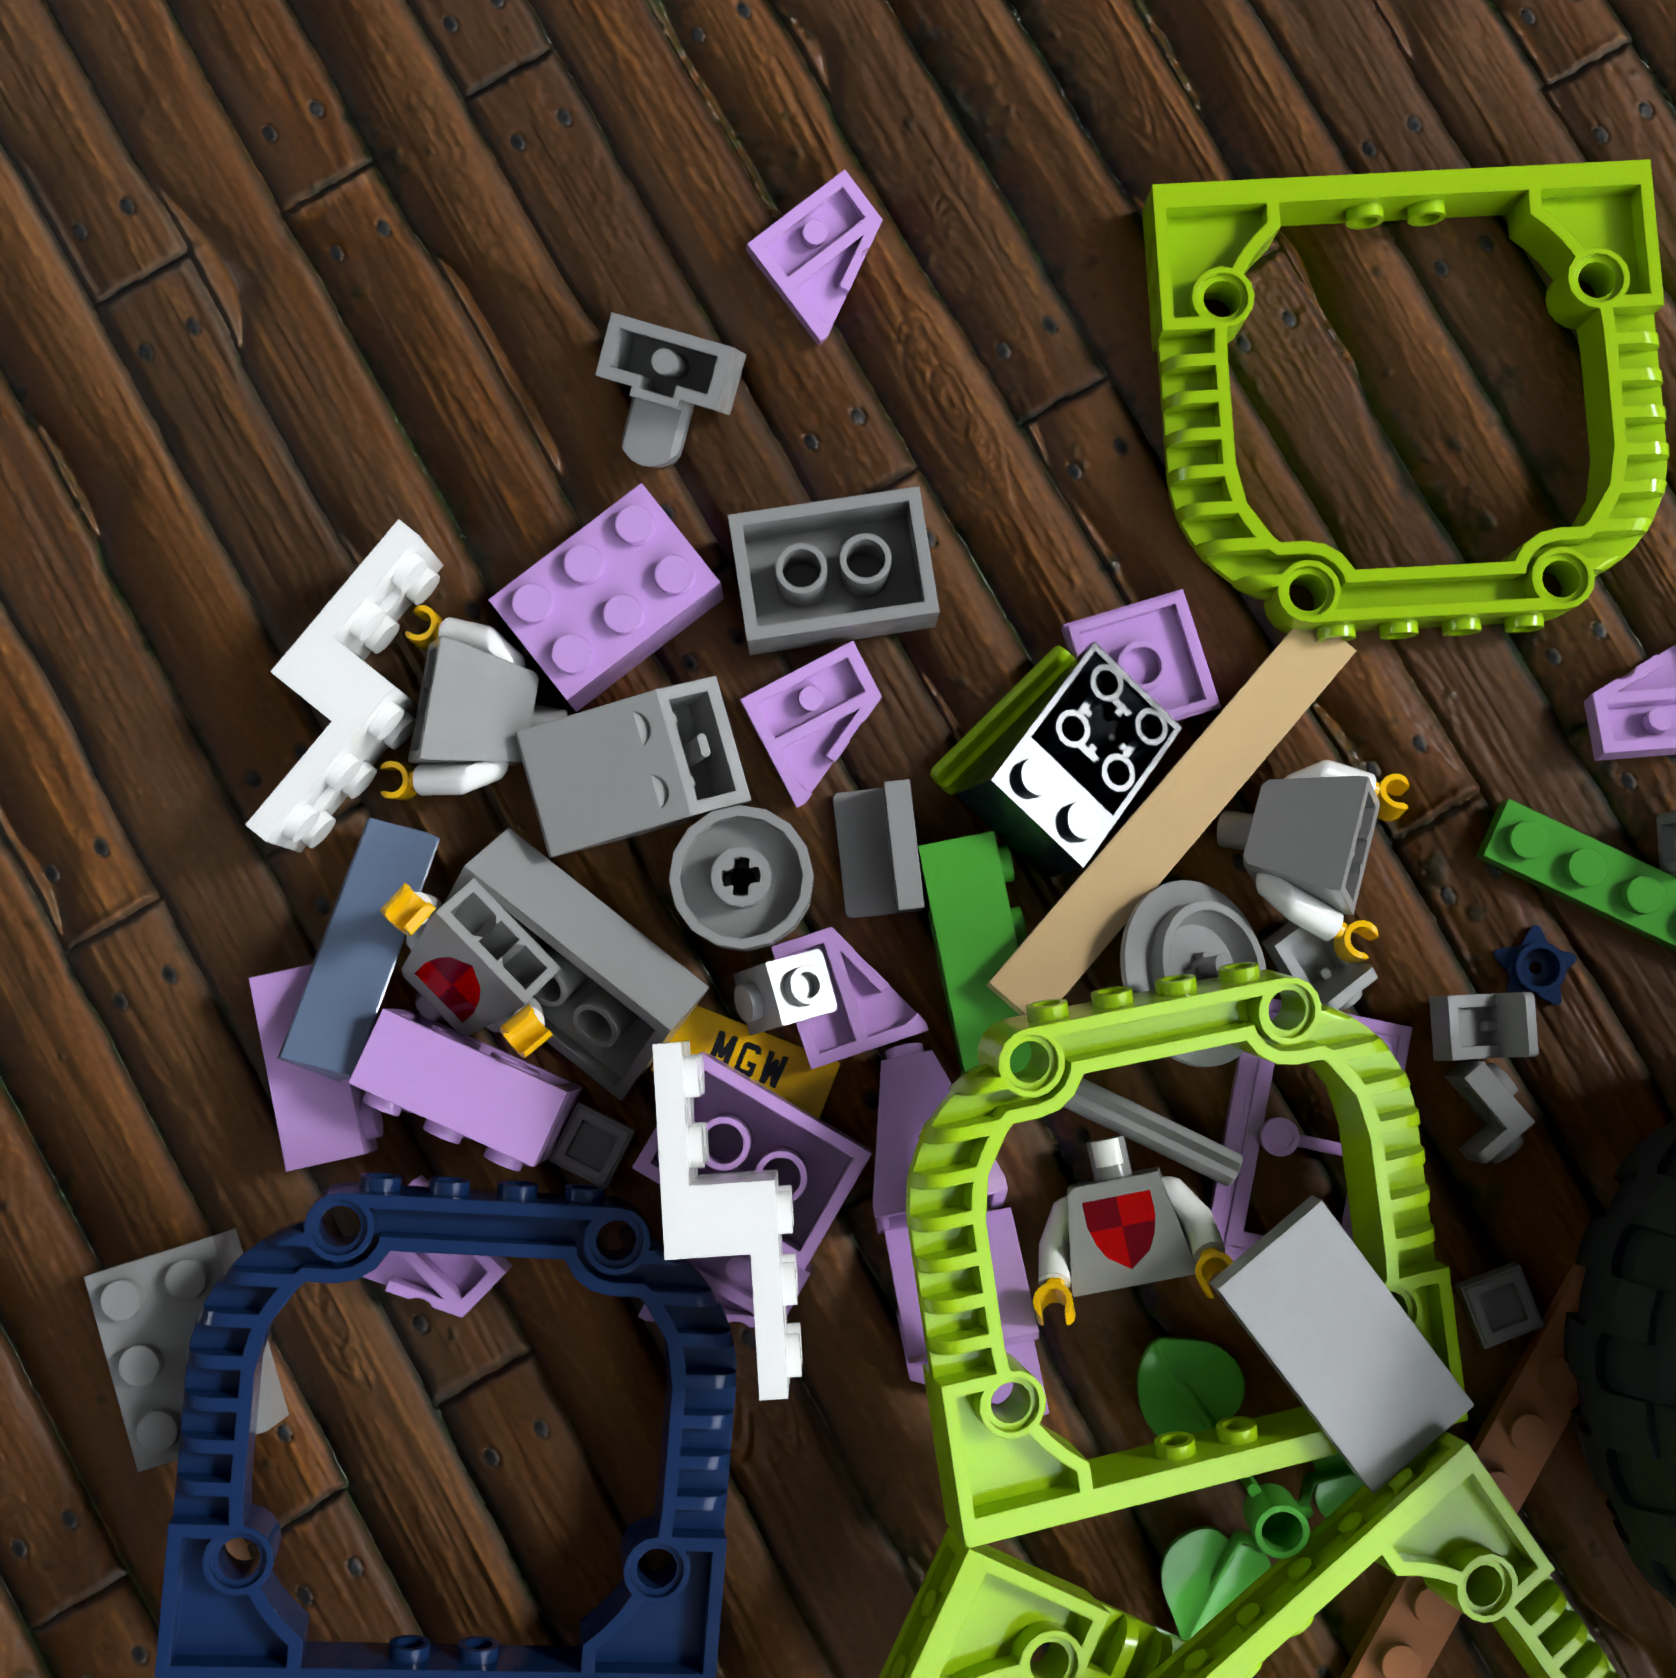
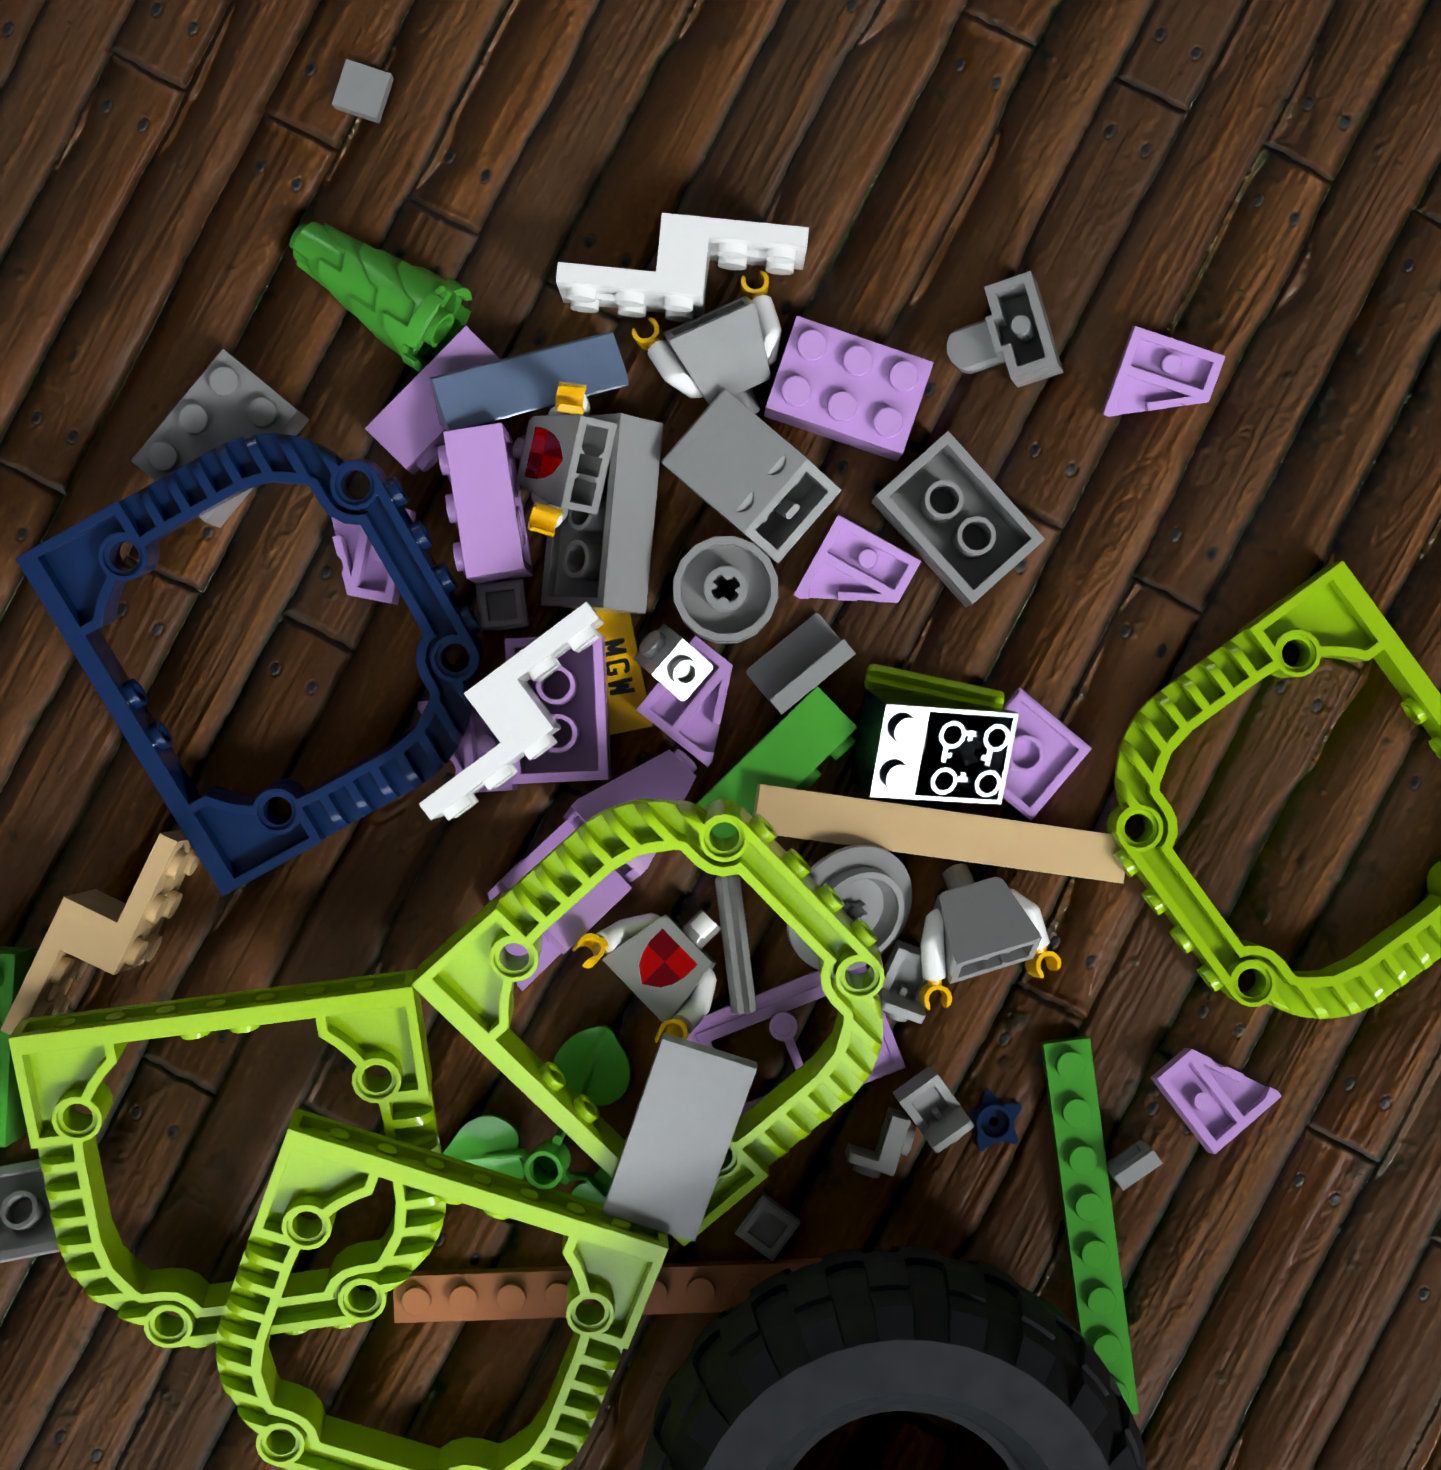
camera: 65 degrees right, 5 degrees up
none -> bright green cone [290,222,473,372]

